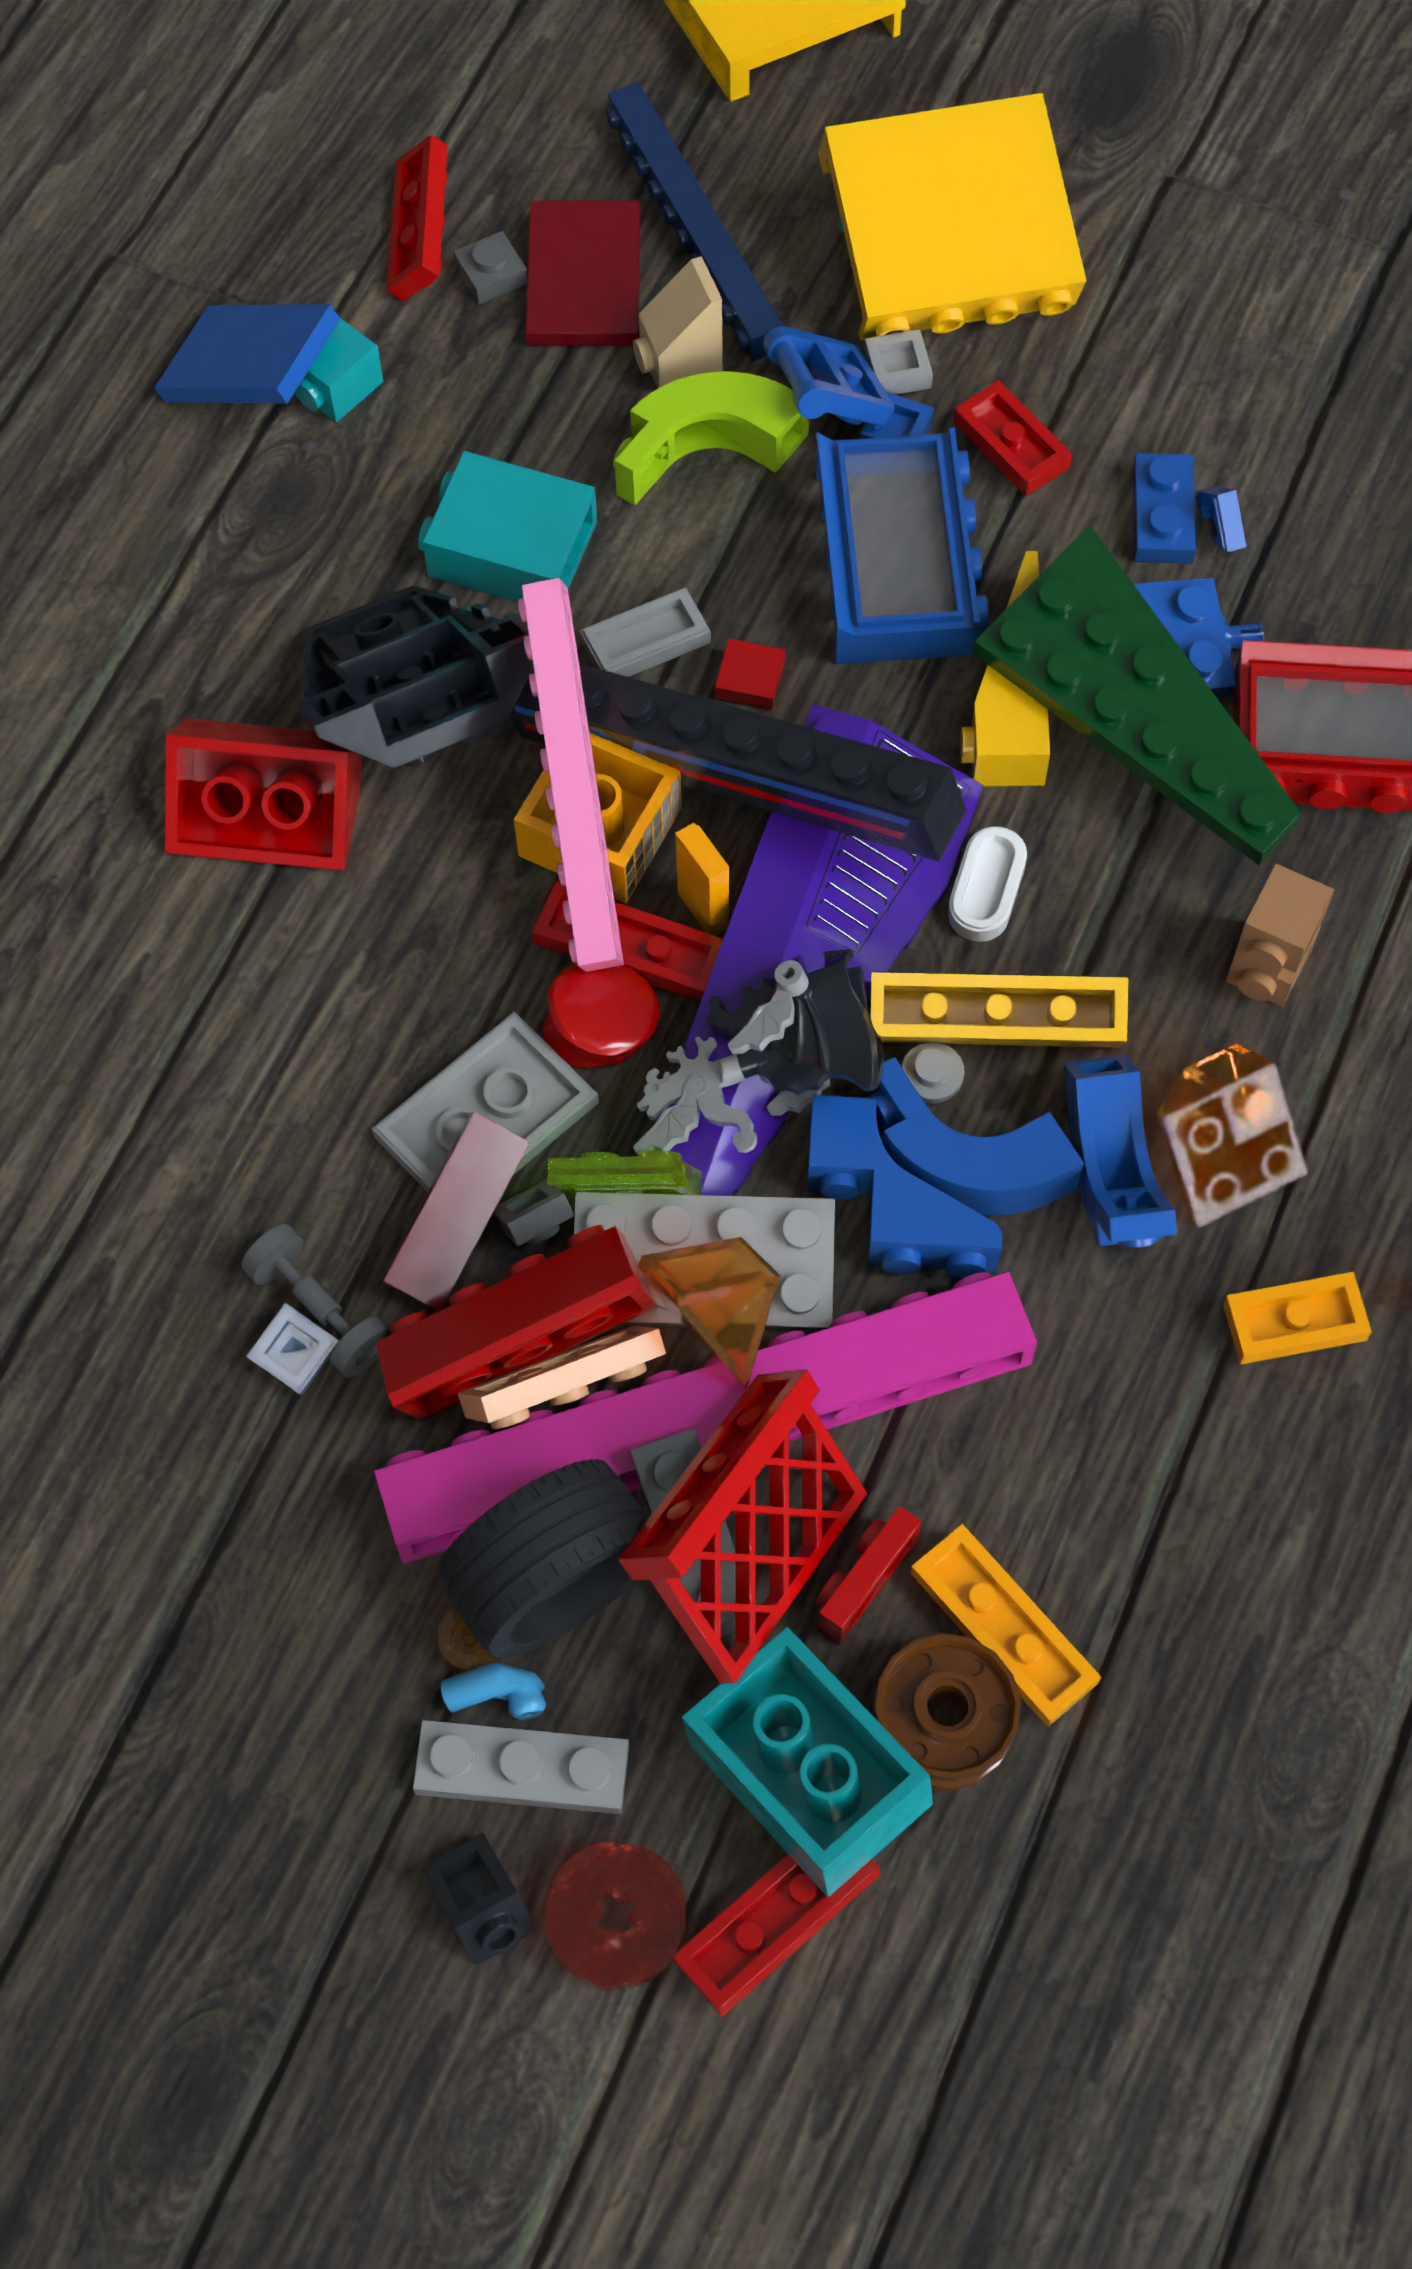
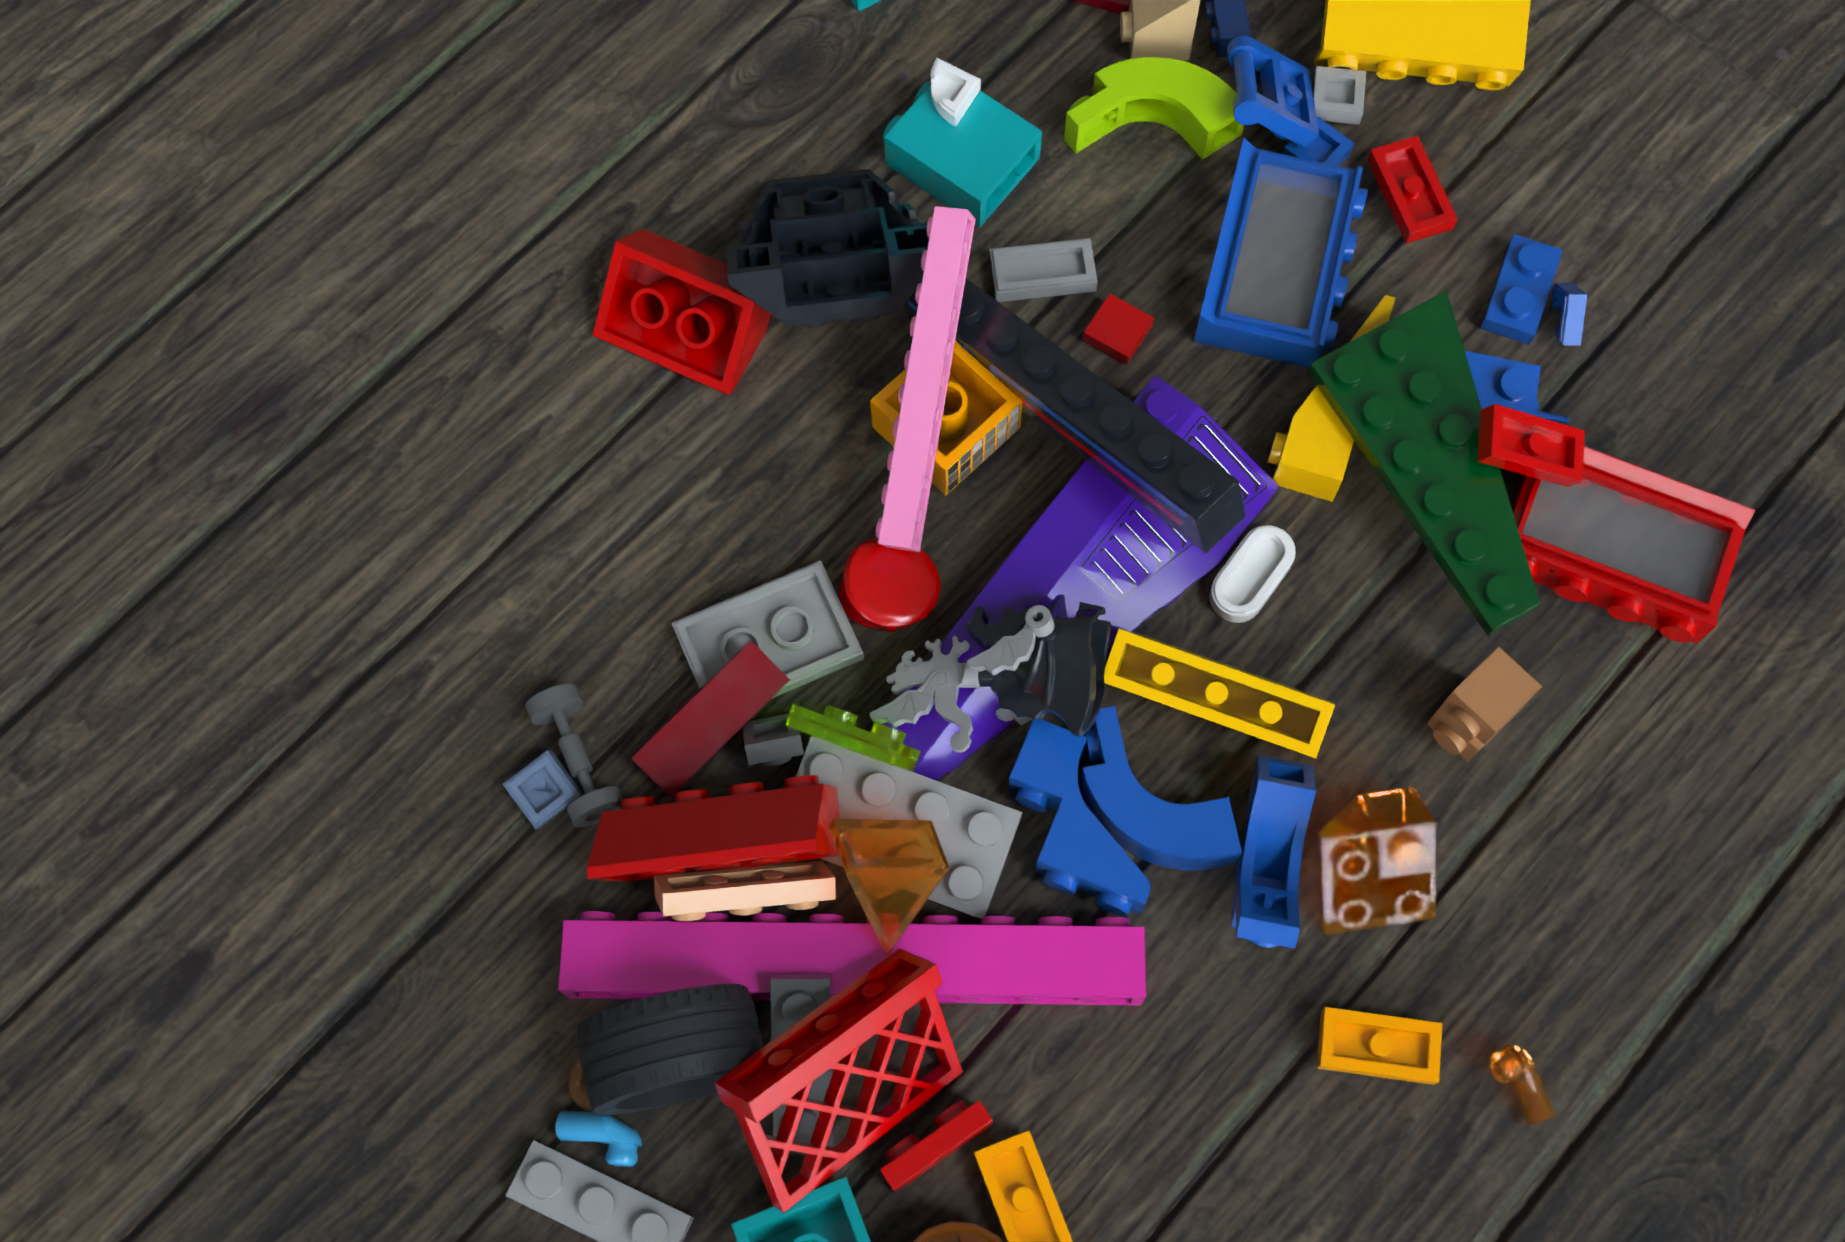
camera: 20 degrees right, 5 degrees up
red plate [532,881,723,1002] -> none
light orange tile [675,823,729,936] -> none
light grey plate [902,1042,965,1104] -> none
none -> white tile [930,58,981,127]
none -> red plate [1478,404,1585,487]

